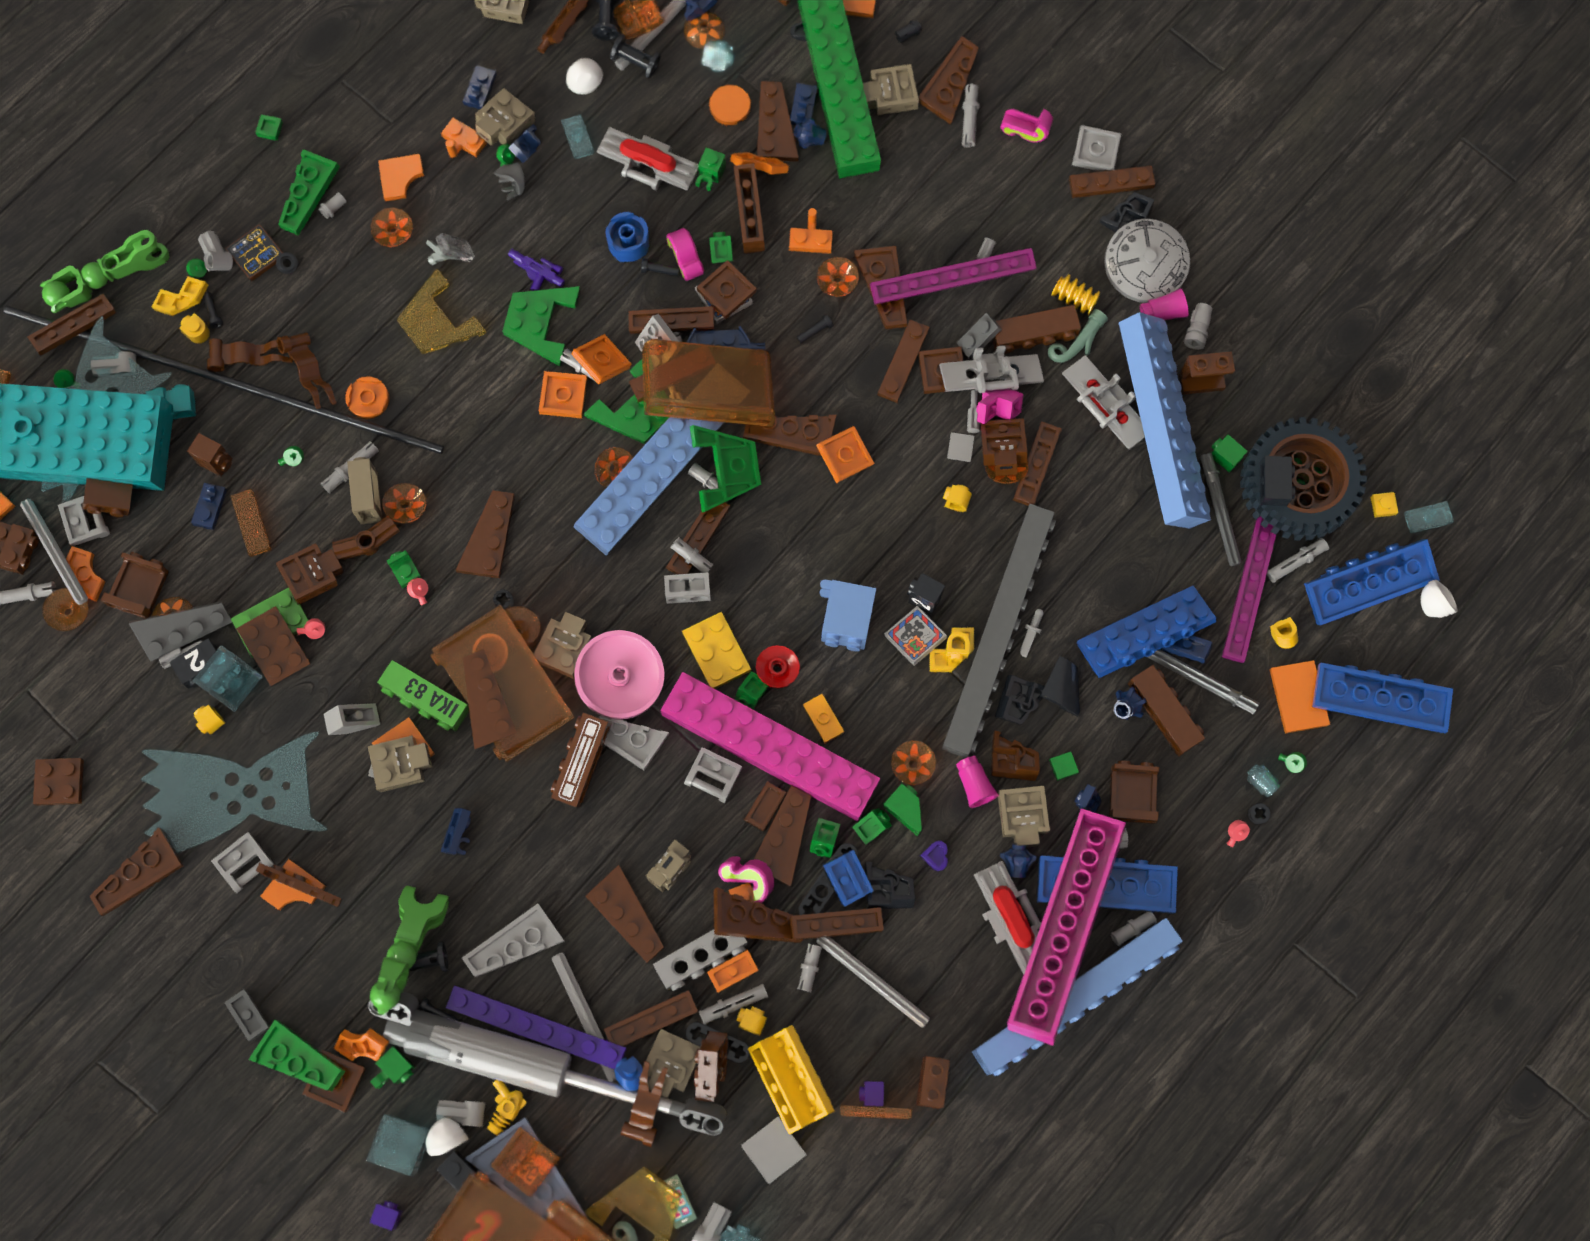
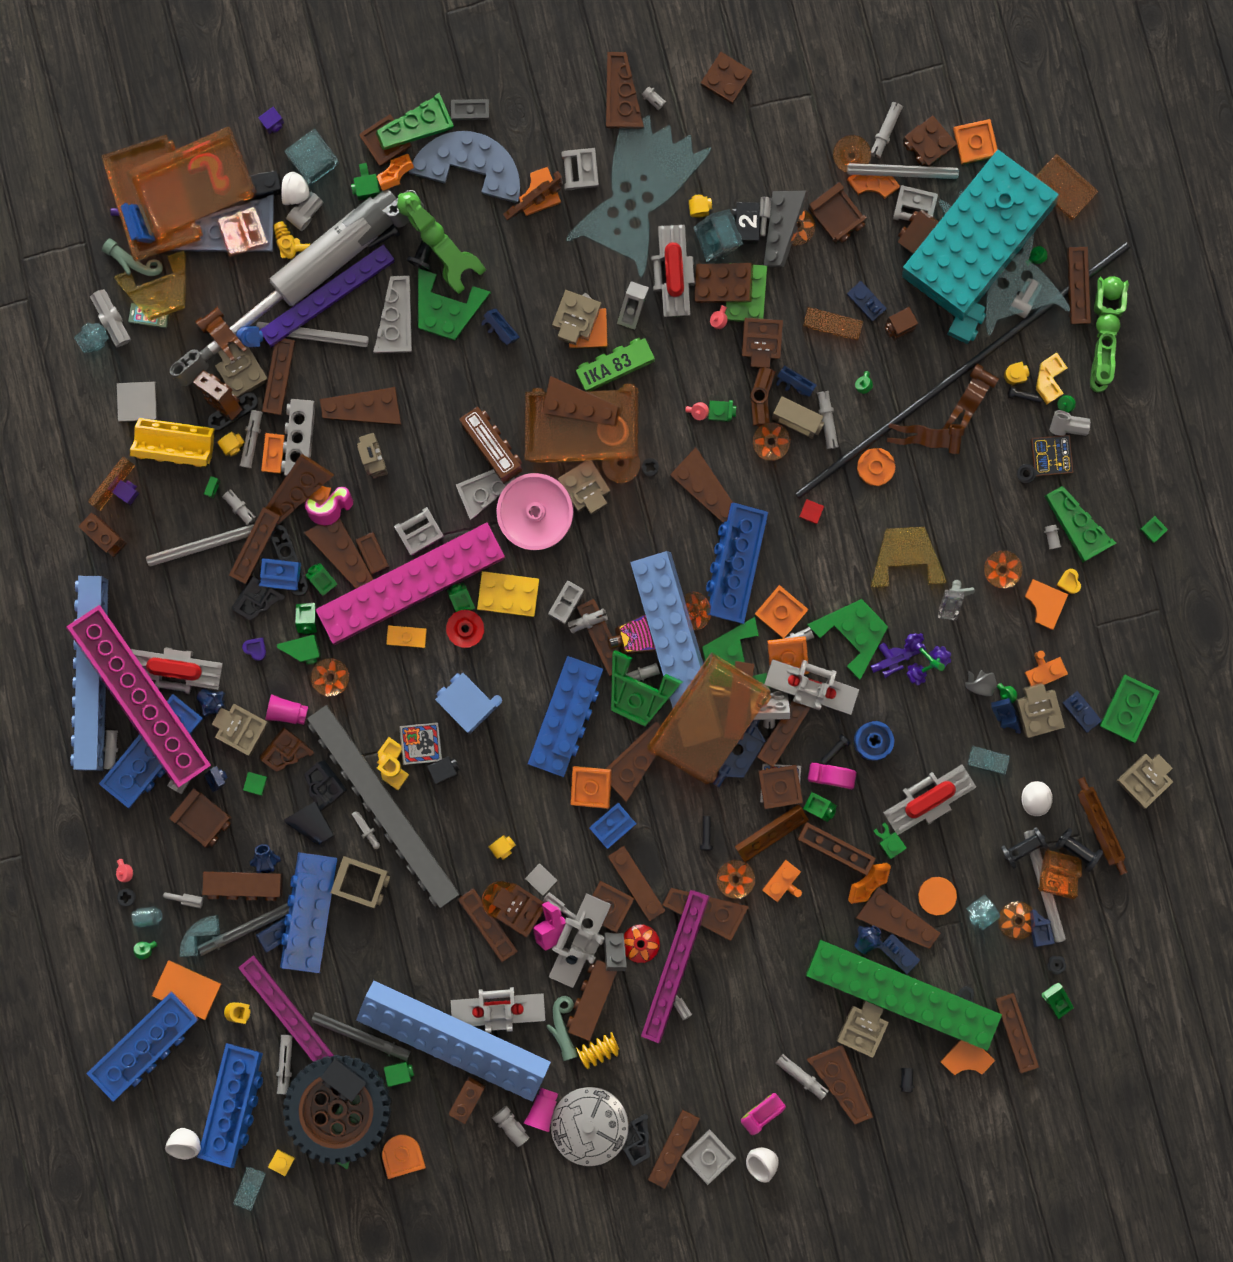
camera: 125 degrees right, 10 degrees up
none -> light grey axle [163,892,203,909]
none -> clear light blue brick [180,915,220,957]
none -> green tile [204,476,220,499]
none -> dark tan window [331,856,390,908]
none -> orange tile [382,1135,426,1179]
none -> sand blue plate [409,131,520,203]
none -> green wing [418,268,491,341]
none -> blue plate [528,656,603,777]
none -> blue plate [589,803,636,849]
none -> torso [607,614,656,655]
none -> dish [624,924,660,963]
none -> light grey pin [642,87,666,110]
none -> light grey piece [651,225,695,317]
none -> blue plate [706,503,768,624]
none -> reddish brown plate [734,804,809,862]
none -> white hat [746,1147,778,1183]
none -> light grey piece [764,659,859,715]
none -> dark blue plate [776,365,817,397]
none -> red tile [799,499,824,524]
none -> dark purple plant [904,633,951,686]
none -> yellow tile [1057,569,1081,594]
none -> green plate [1099,675,1160,743]

